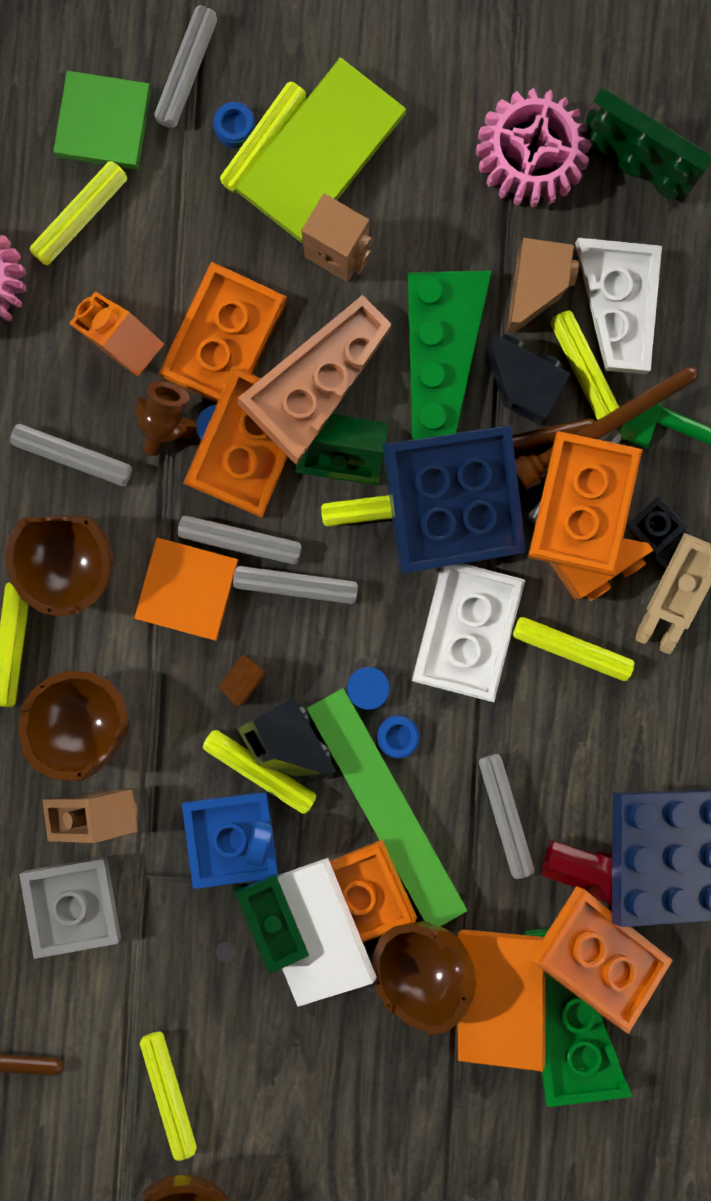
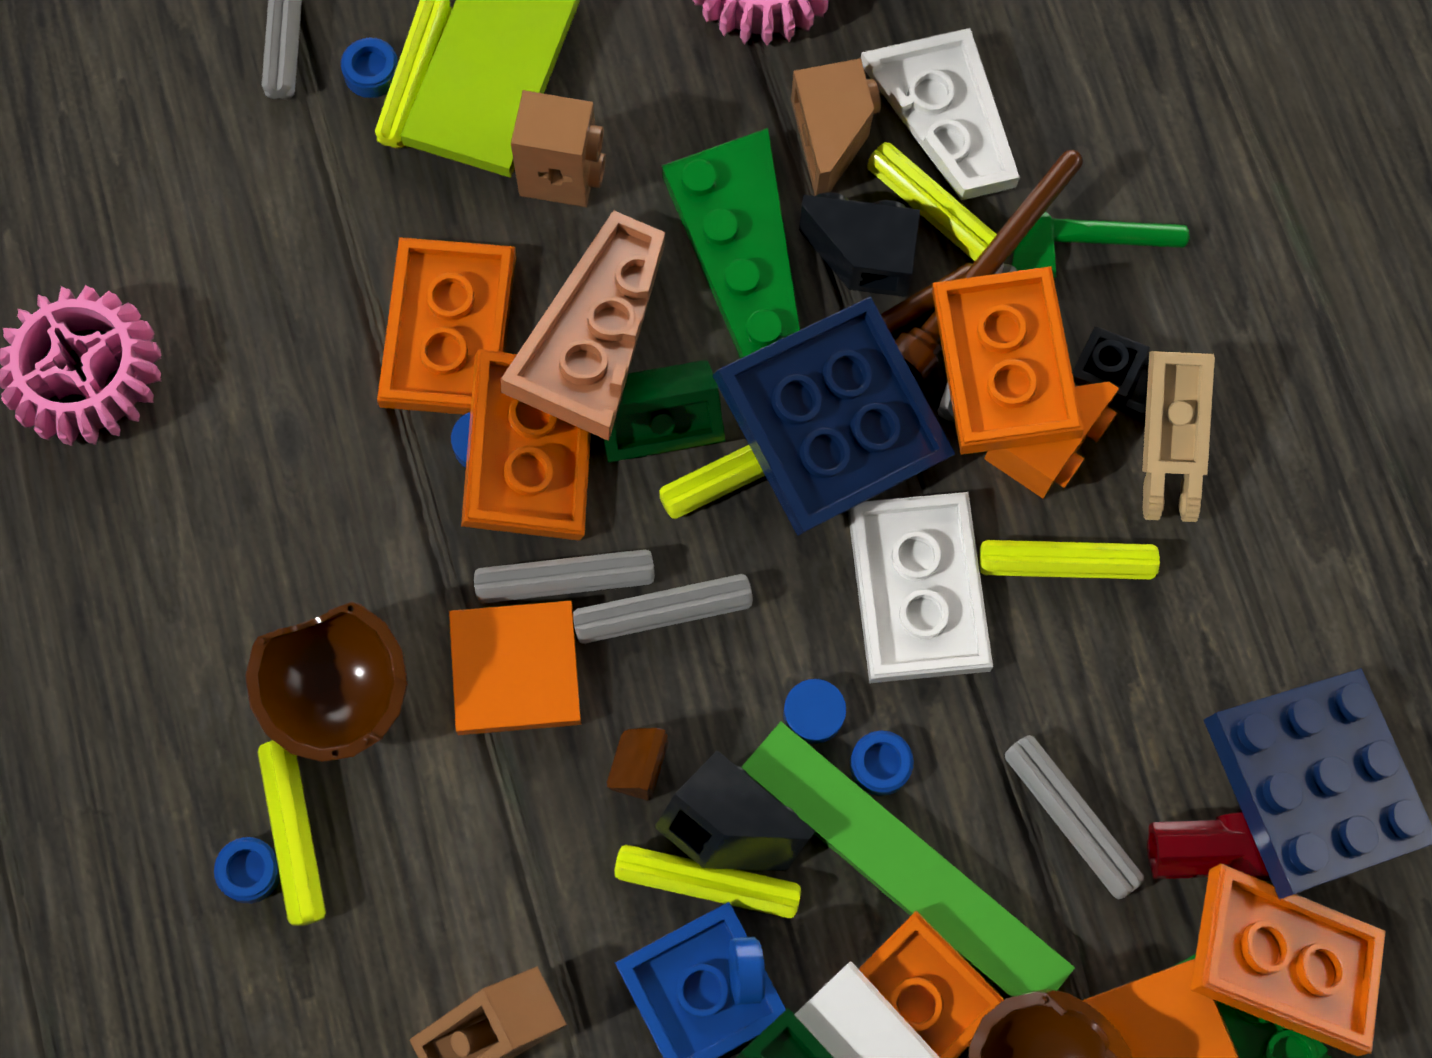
camera: 25 degrees left, 15 degrees down
light grey axle [10,424,132,486] -> none
reddish brown cylinder [18,670,130,781] -> none
neon yellow axle [29,161,127,265] -> none
bright green tile [53,71,151,170] -> none
orange slope [69,292,164,377] -> none
reddish brown piece [134,381,196,456] -> none

